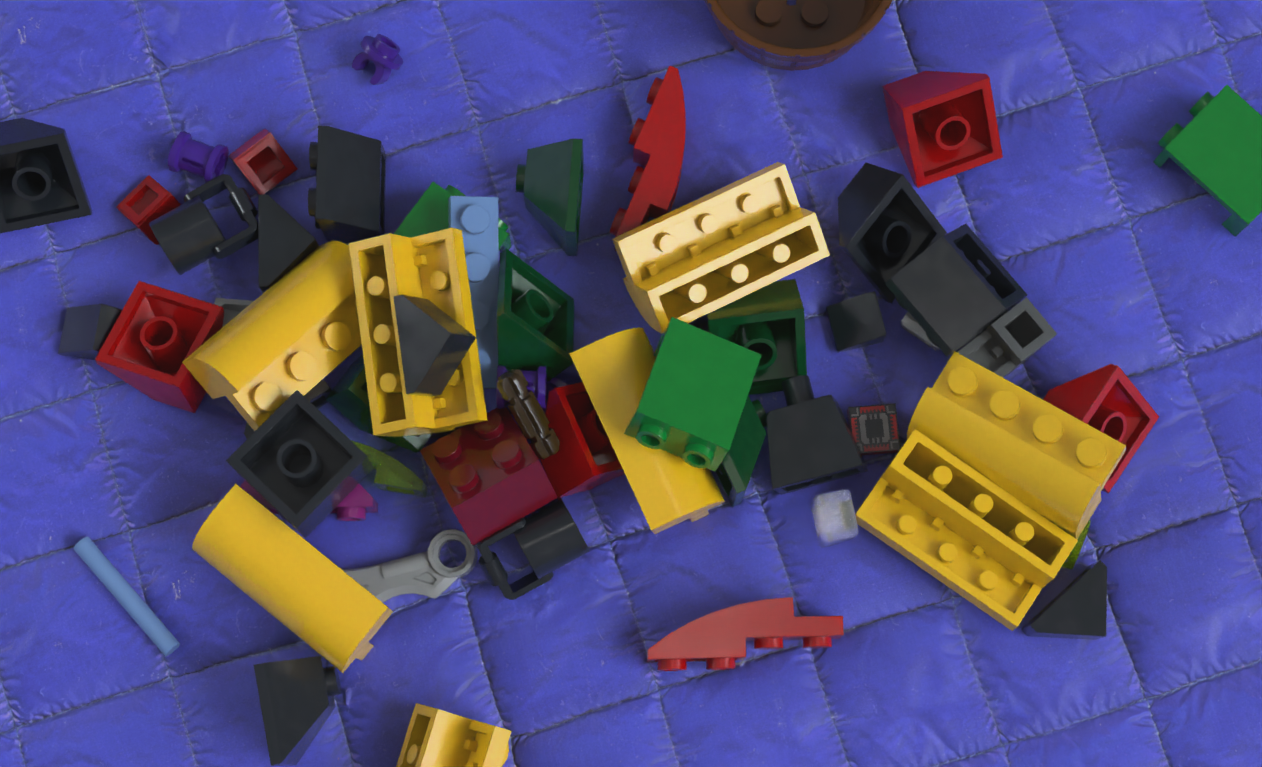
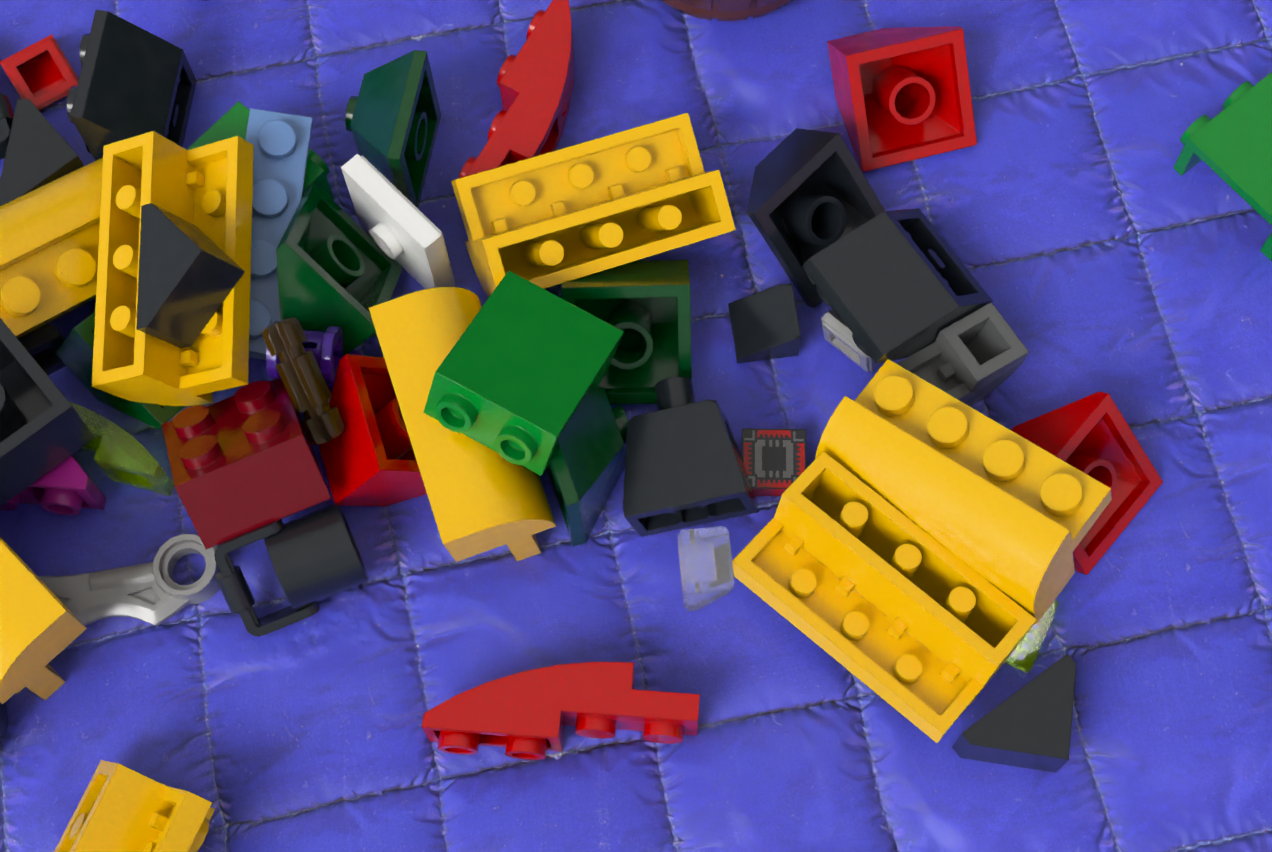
camera: 10 degrees right, 10 degrees down
none -> white plate [341,154,456,289]

